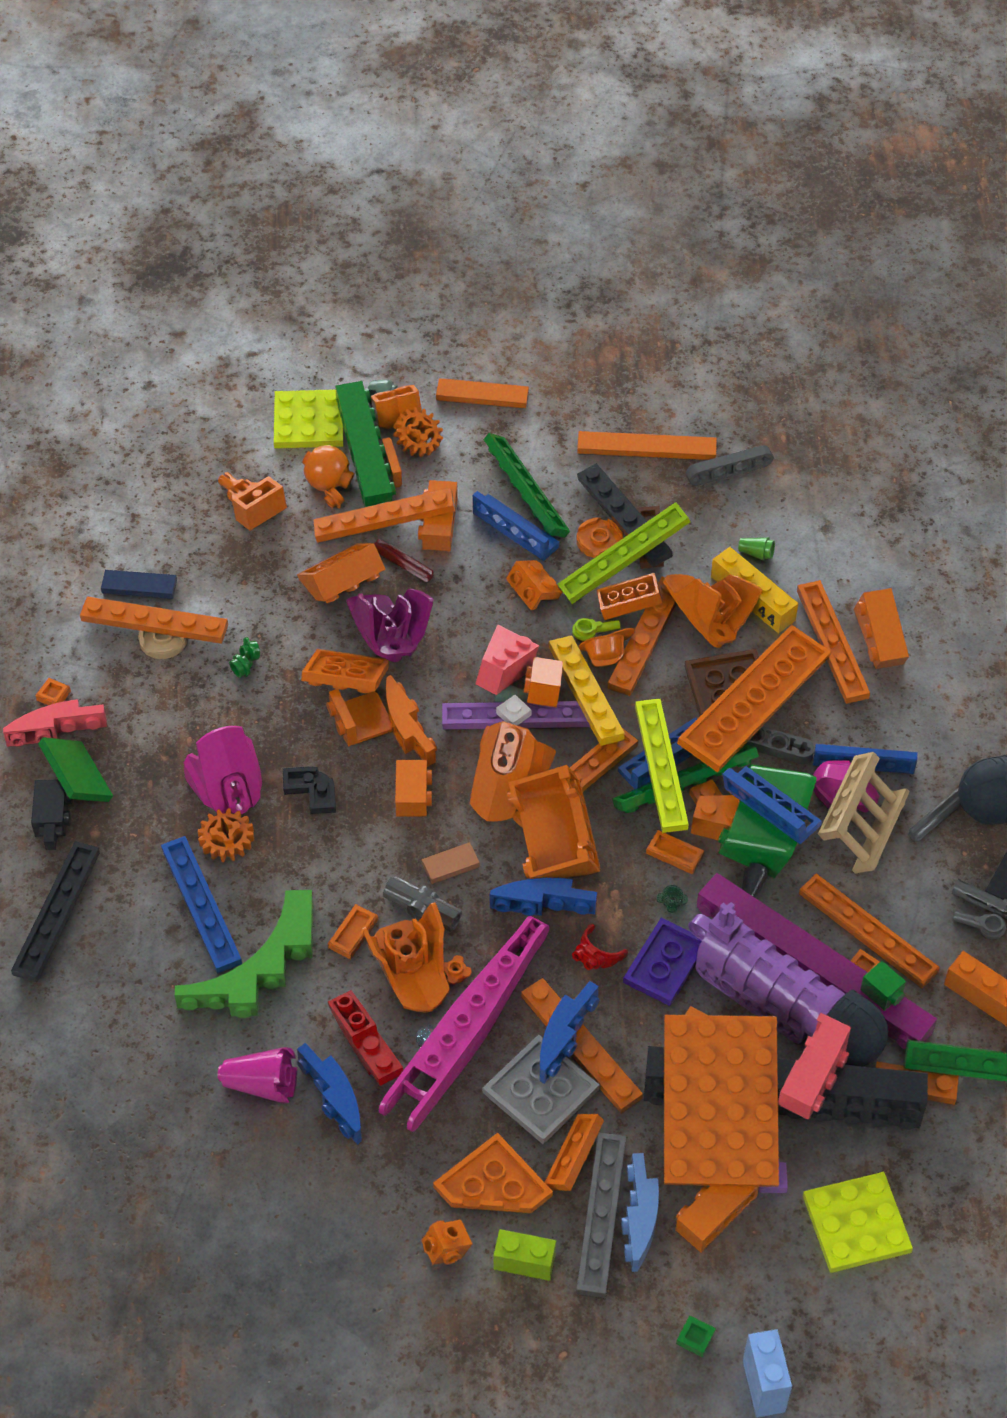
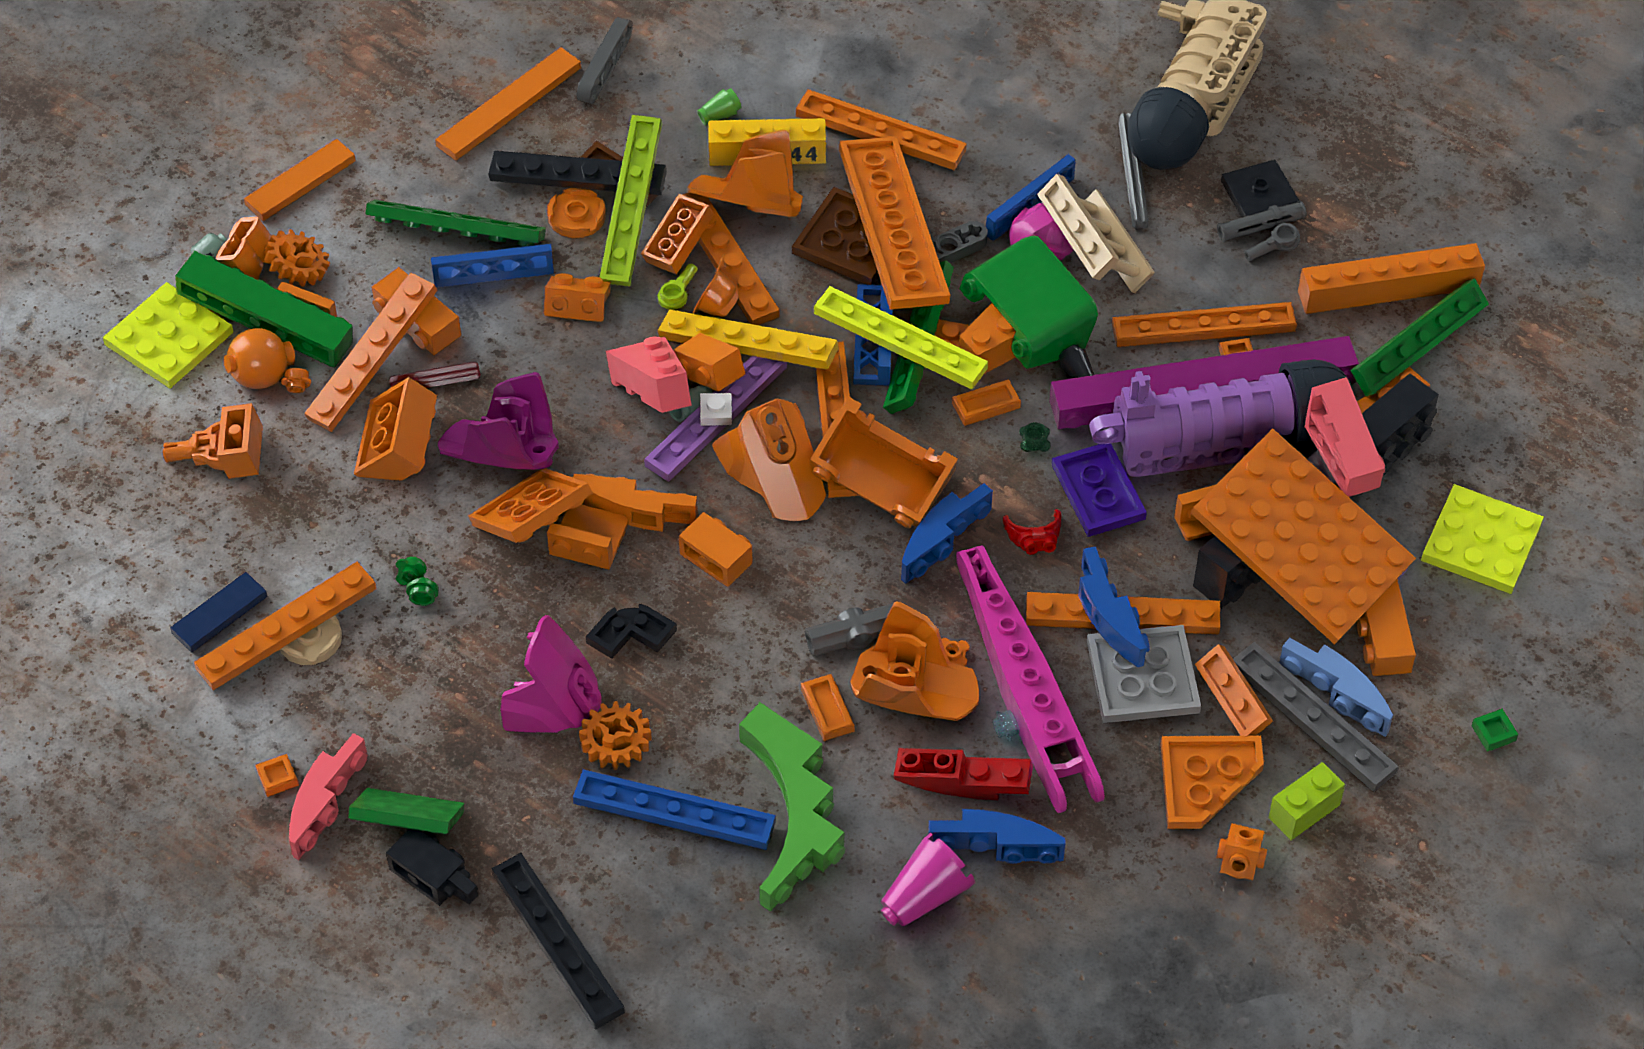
camera: 50 degrees left, 0 degrees up
nougat tile [422,842,480,884] -> none
blue fence [723,766,822,844] -> none
light blue brick [743,1329,792,1418] -> none
orange wedge [854,588,909,669] -> none
green brick [860,961,906,1011] -> none

